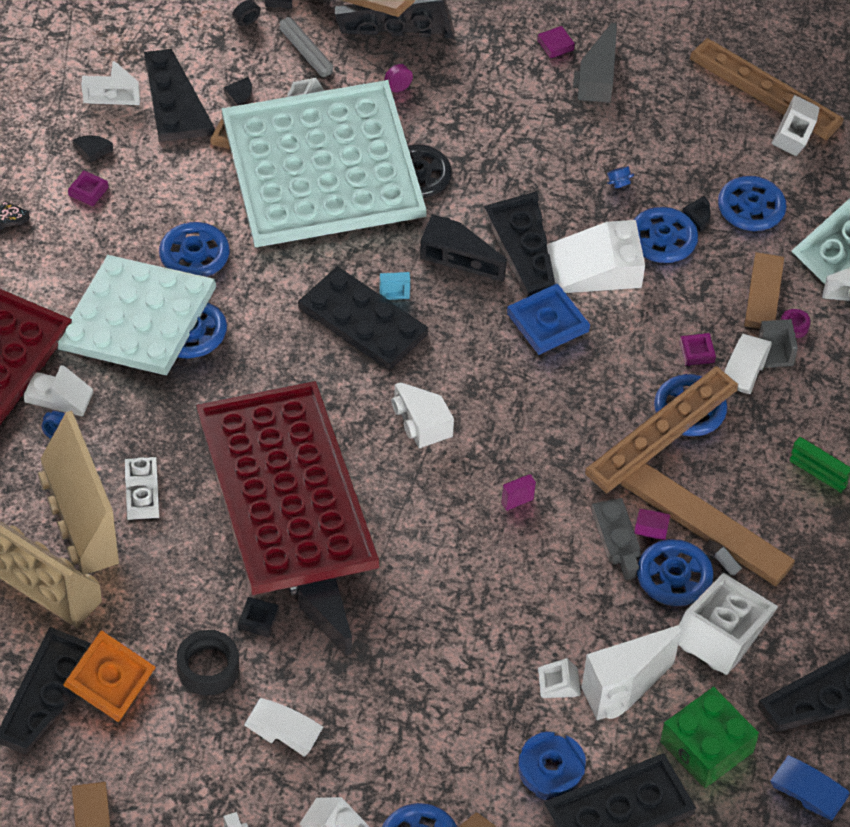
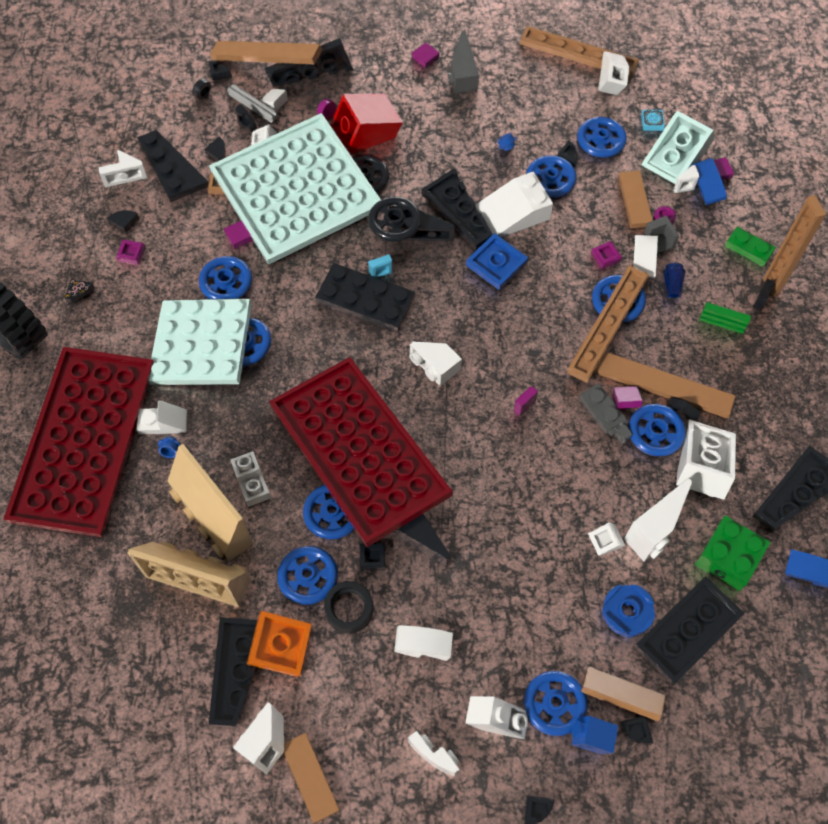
camera: 15 degrees left, 10 degrees up
none -> magenta tile [224,220,253,249]
none -> white slope [233,702,284,775]
none -> black tile [235,104,257,132]
none -> white slope [260,89,288,111]
none -> blue plate [277,546,338,605]
none -> blue plate [303,485,354,539]
none -> red slope [330,93,403,155]
none -> black plate [368,196,421,242]
none -> medium azure tile [641,110,665,131]
none -> clear blue cone [663,263,686,298]

